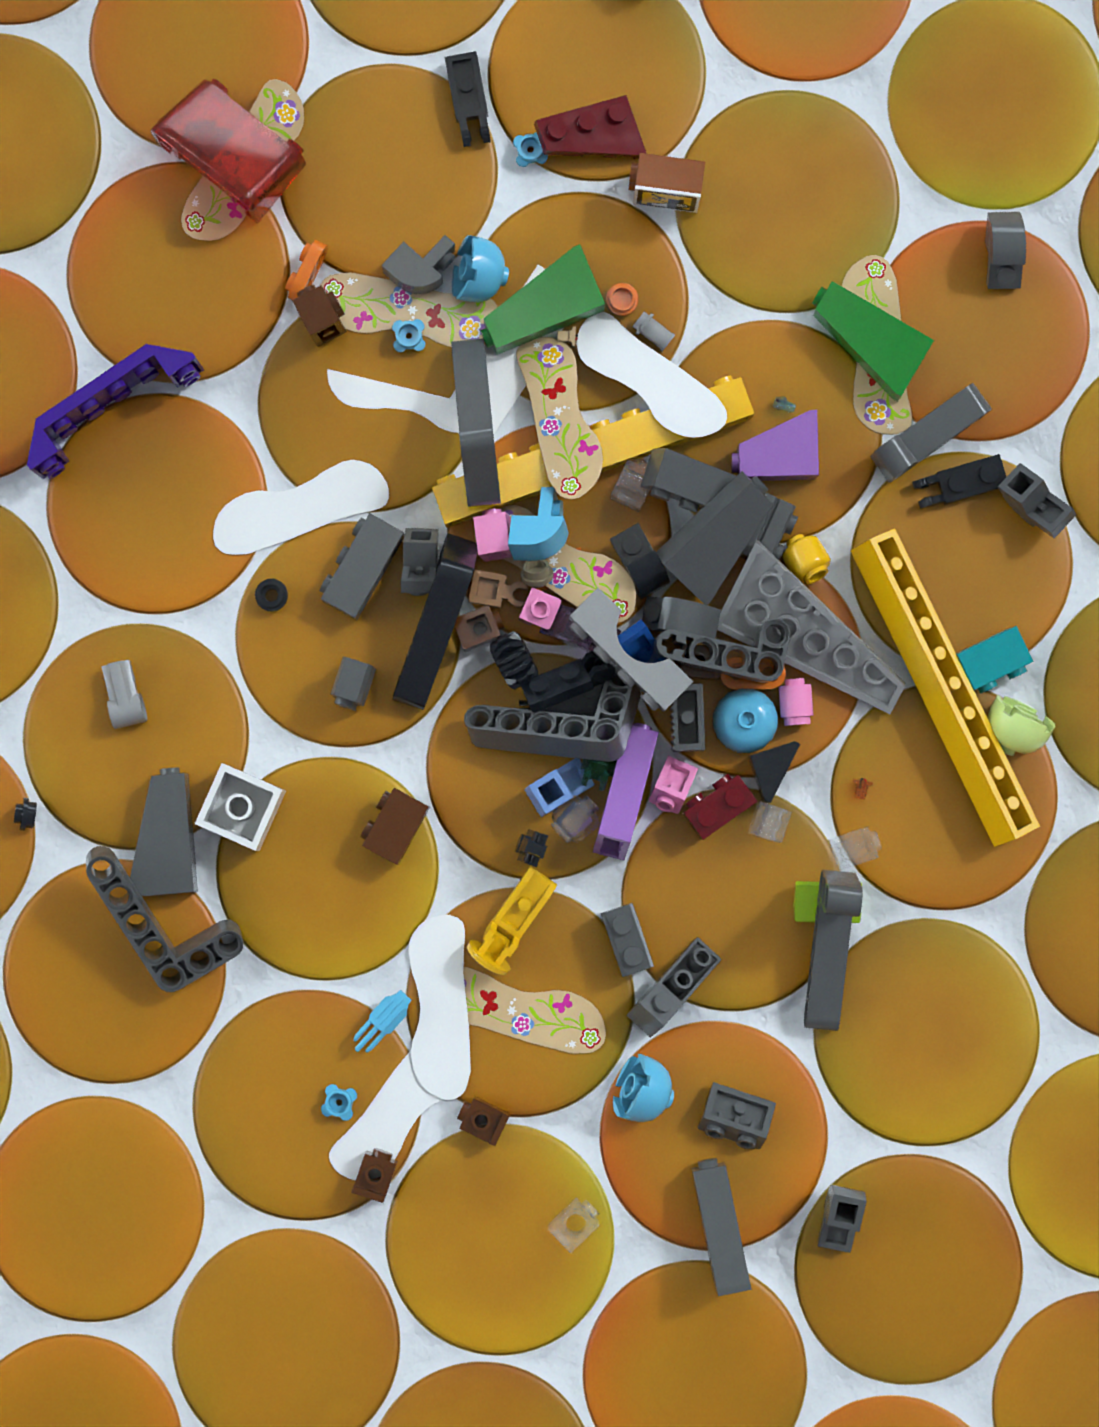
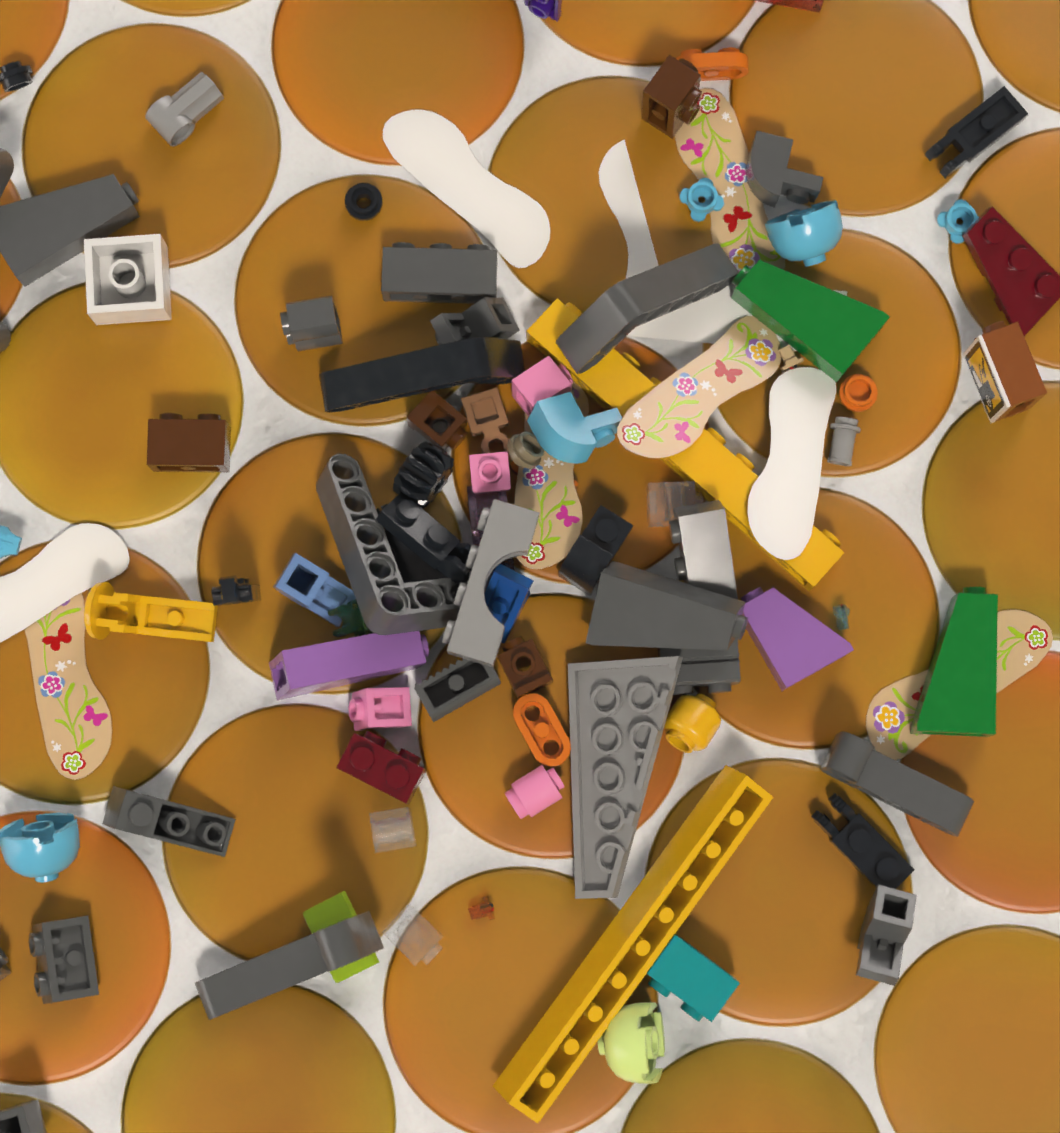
camera: 60 degrees right, 5 degrees down
clear head [550,795,599,843] -> none
dark grey brick [601,903,654,977] -> none
dark grey brick [642,596,721,638] -> none
dark grey beam [653,619,790,683] -> none
medium azure cylinder [713,689,778,753] -> none
black slope [748,741,800,804] -> none

